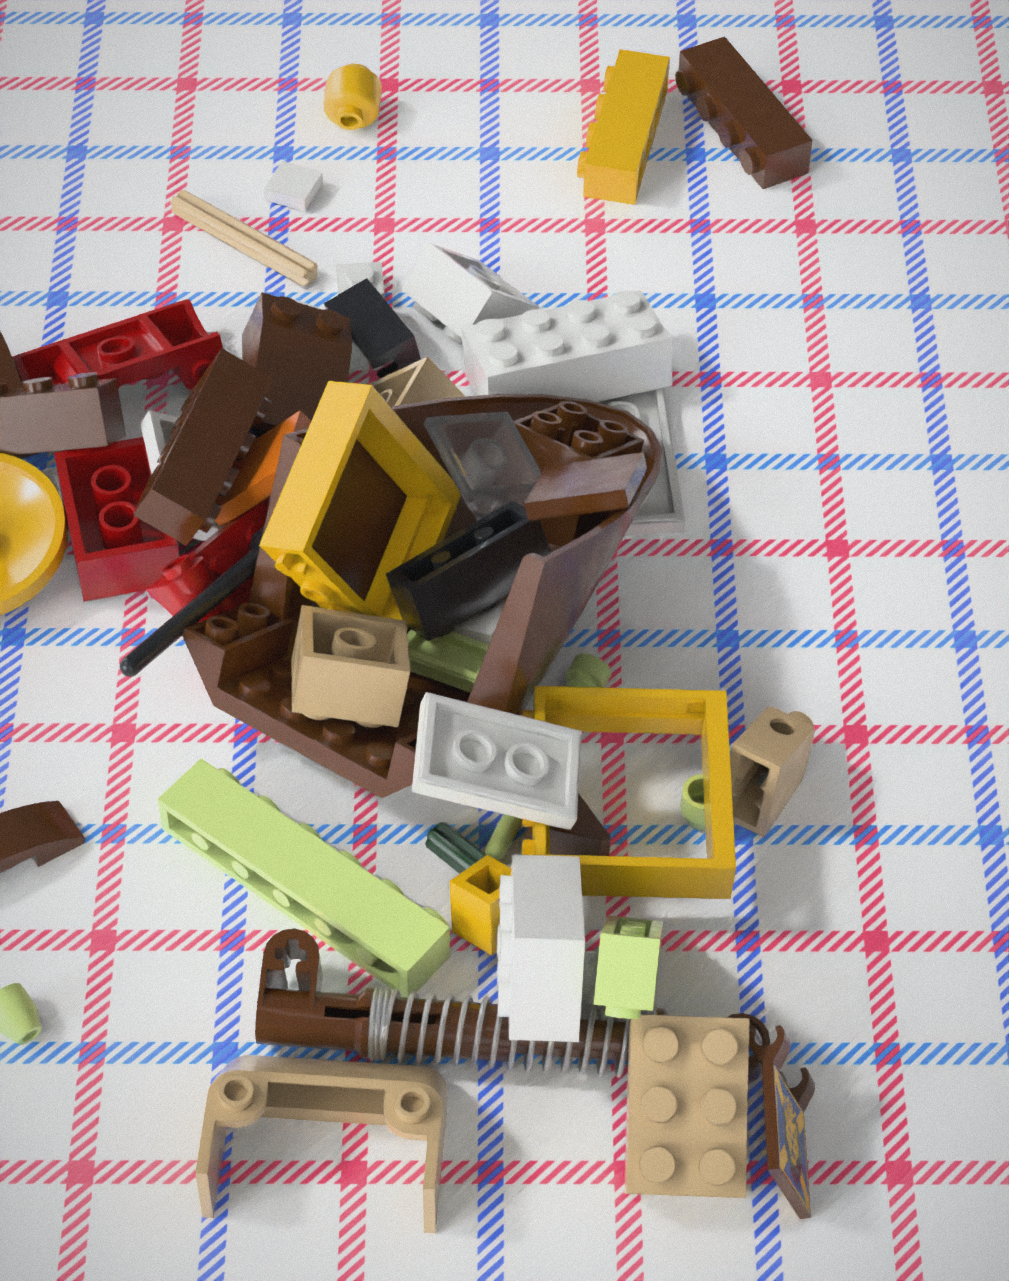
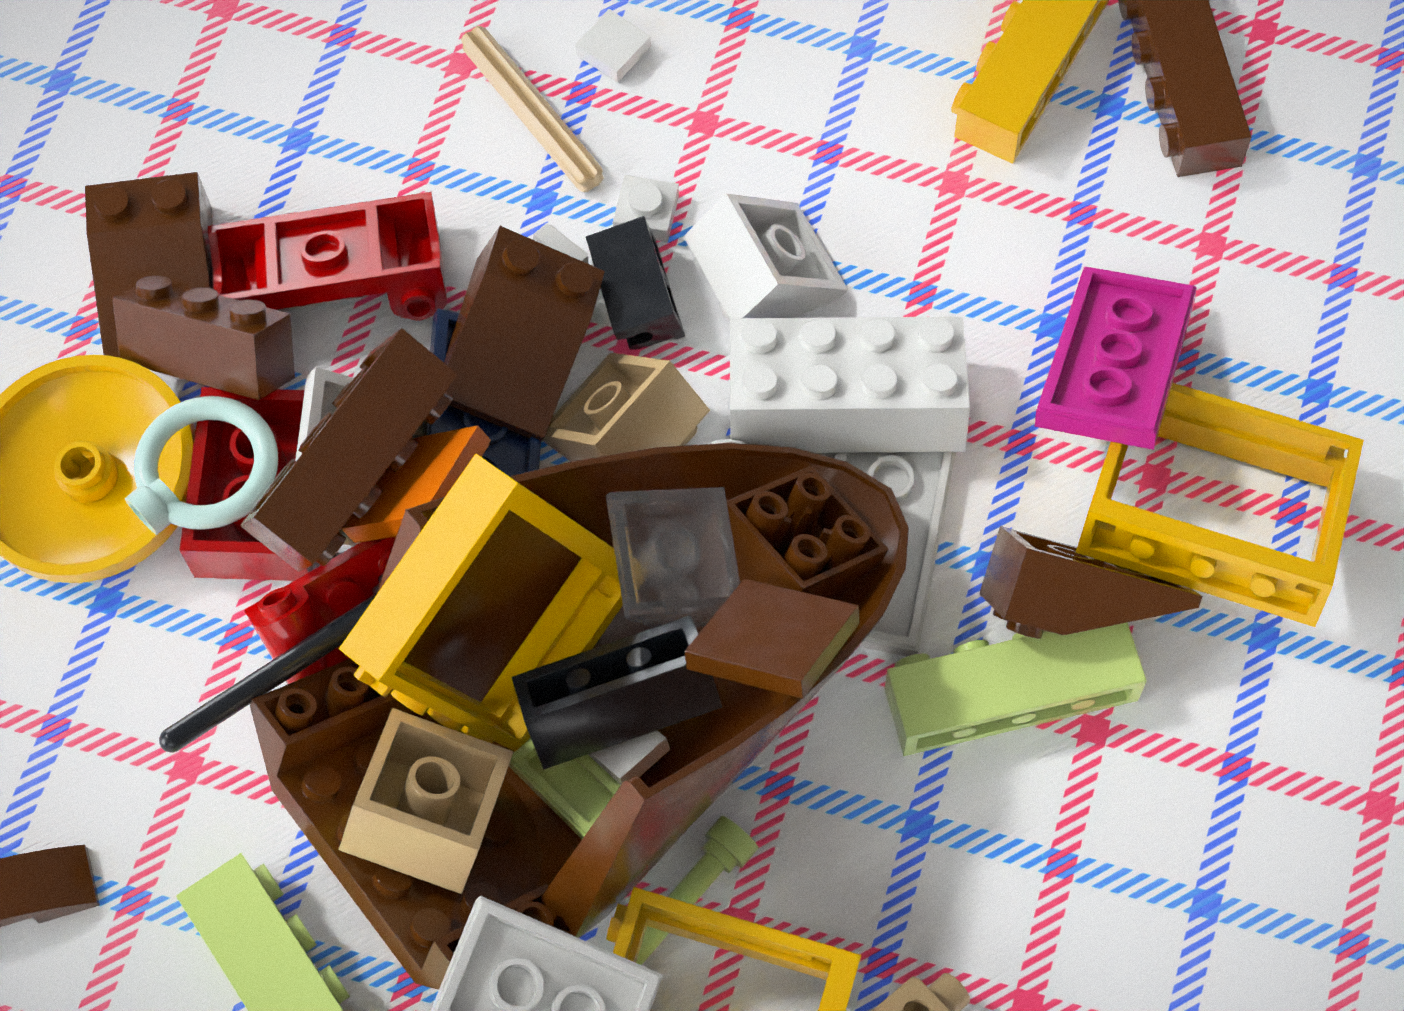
camera: 20 degrees right, 15 degrees up
none -> light aqua piece [125,396,278,535]
none -> yellowish green brick [884,622,1147,756]
none -> reddish brown slope [979,526,1203,639]
none -> dark pink tile [1034,266,1197,450]
none -> yellow window [1075,382,1364,627]

